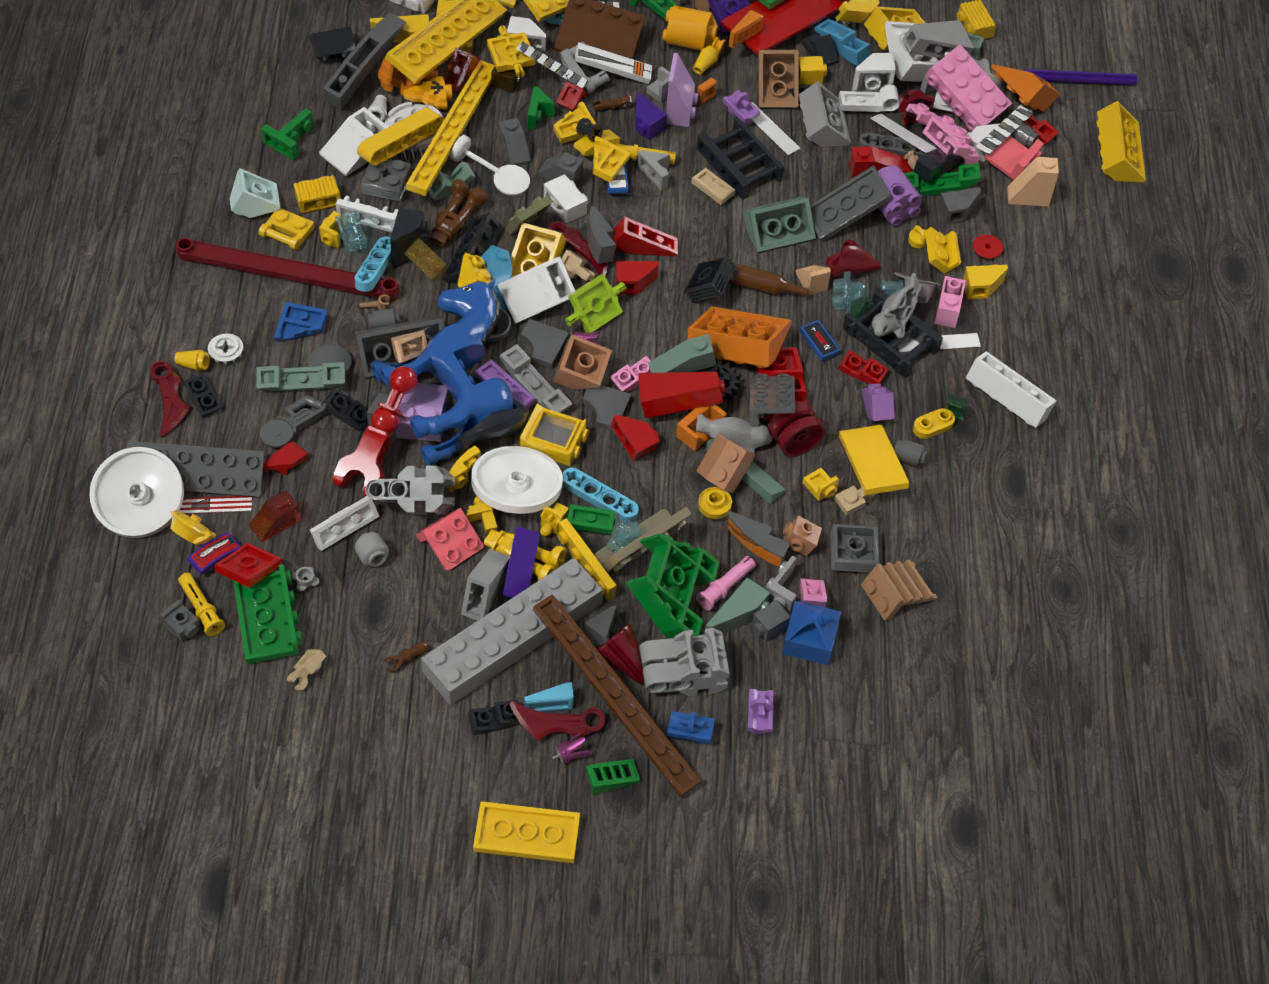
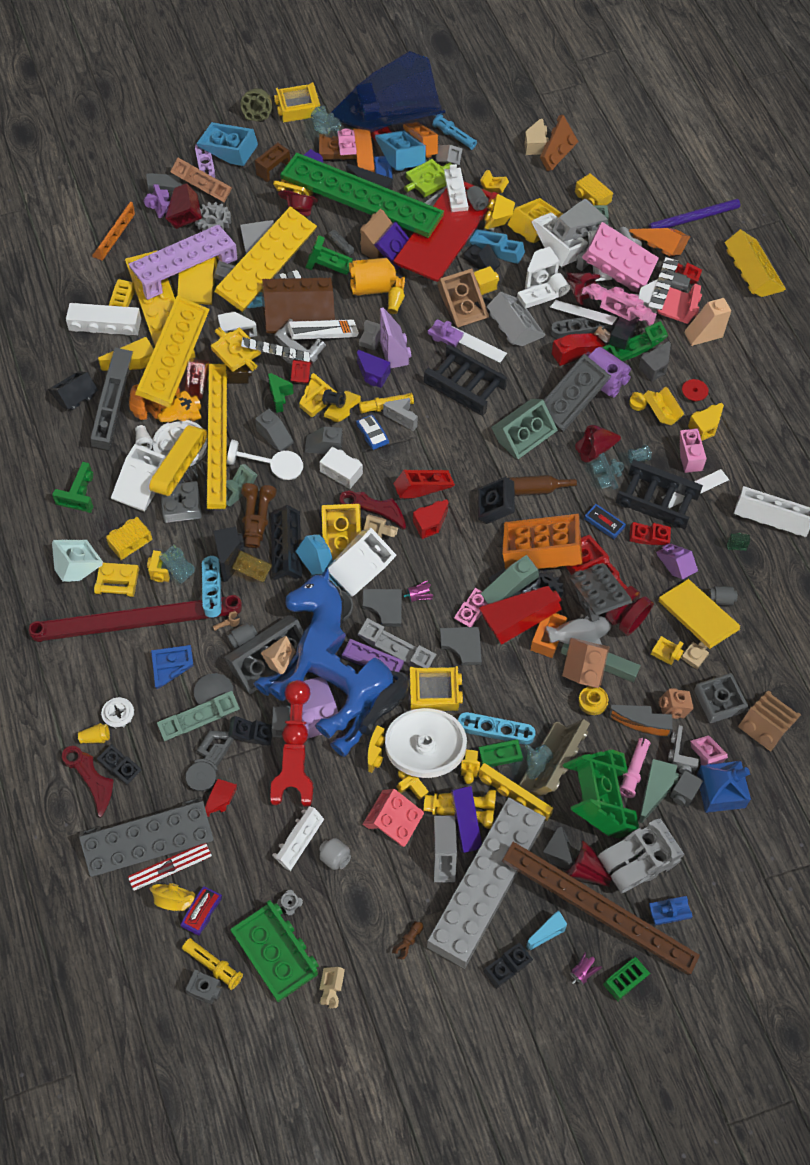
camera: 20 degrees left, 5 degrees up
white dish [90,447,184,538] -> none
red plate [214,542,282,588] -> none
clear red slope [249,490,301,543] -> none
white plate [336,196,398,232] -> none
light grey connector [365,466,455,515] -> none
yellow slope [458,253,492,288] -> none
yellow plate [473,801,580,863] -> none
olive plate [505,195,553,235] -> none
dark red piece [509,701,605,741] -> none
nougat slope [553,334,612,390] -> none
lime plate [565,275,626,333] -> none
dark grey slope [586,206,616,264] -> none
reddish brown piece [593,95,632,111] -> none
yellow wing [593,136,631,183] -> none
red slope [610,415,660,461] -> none
tan plate [691,168,735,205] -> none
orange tile [697,77,717,104] -> none
orange slope [729,10,764,48] -> none
medium lavender hips [747,689,774,734] -> none
light nougat slope [796,265,831,296] -> none
clear green plate [848,296,874,318] -> none
light grey animal [872,273,923,338] -> none
light grey piece [894,272,940,303] -> none
yellow plate [913,408,955,439] -> none

